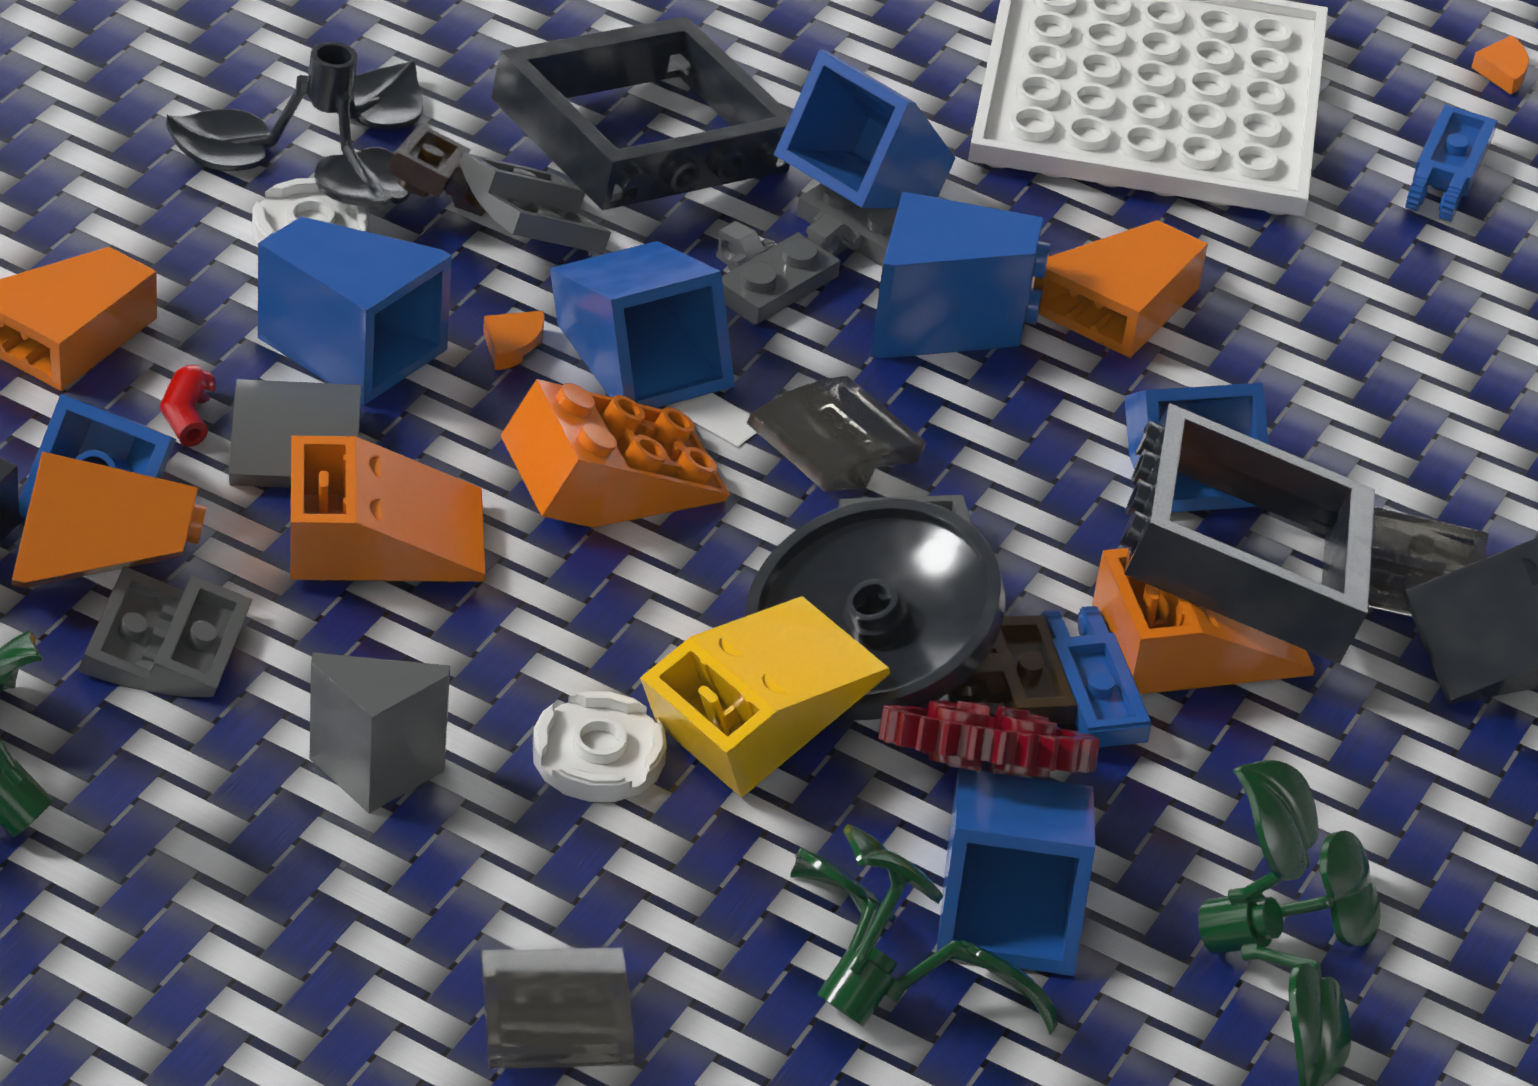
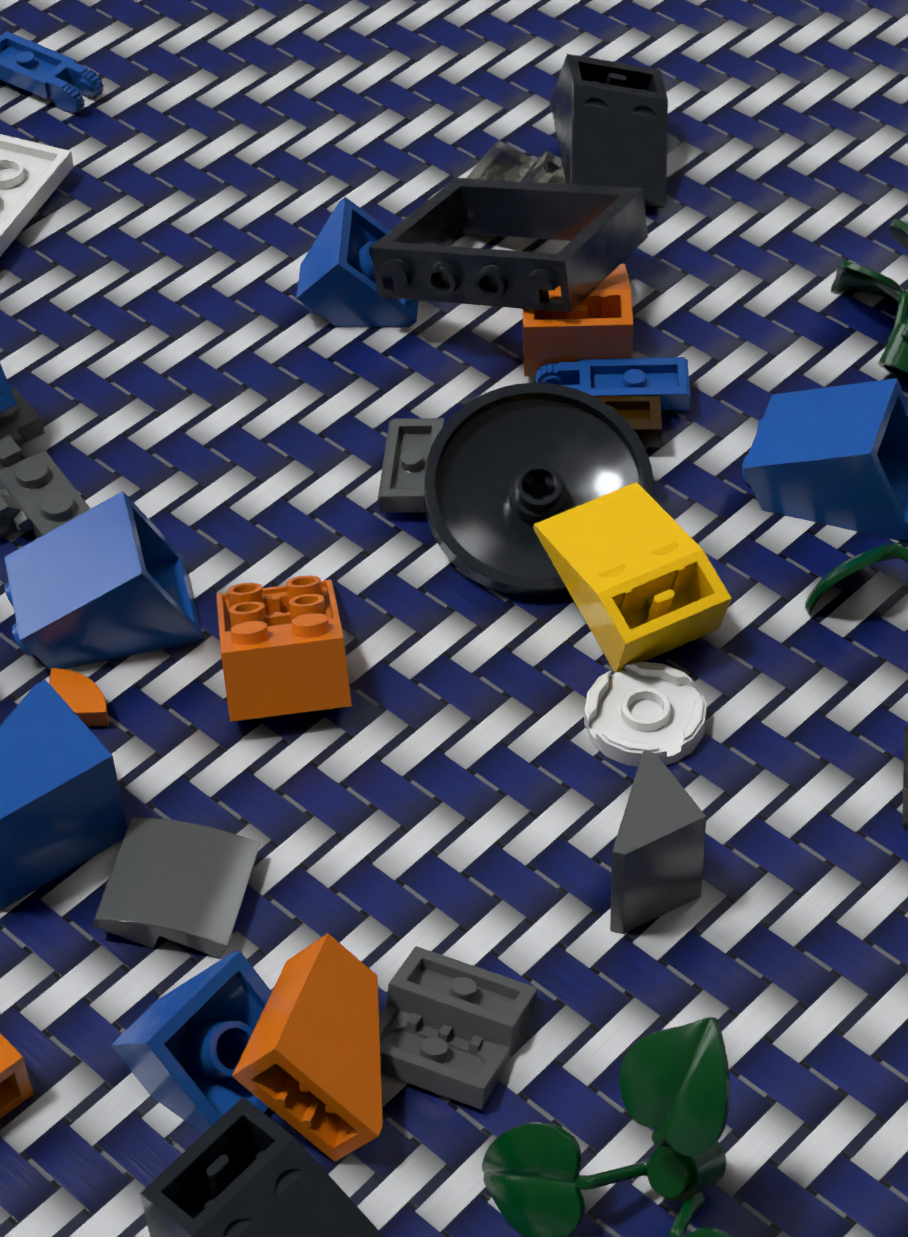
camera: 70 degrees left, 5 degrees up
red arm [160,364,216,447] -> none
orange slope [290,435,485,582] -> none
white sticker [666,393,767,448] -> none
clear smoke slope [747,376,926,492] -> none
blue slope [870,192,1051,359] -> none
dark red gear [878,701,1100,777] -> none
orange slope [1033,220,1208,358] -> none

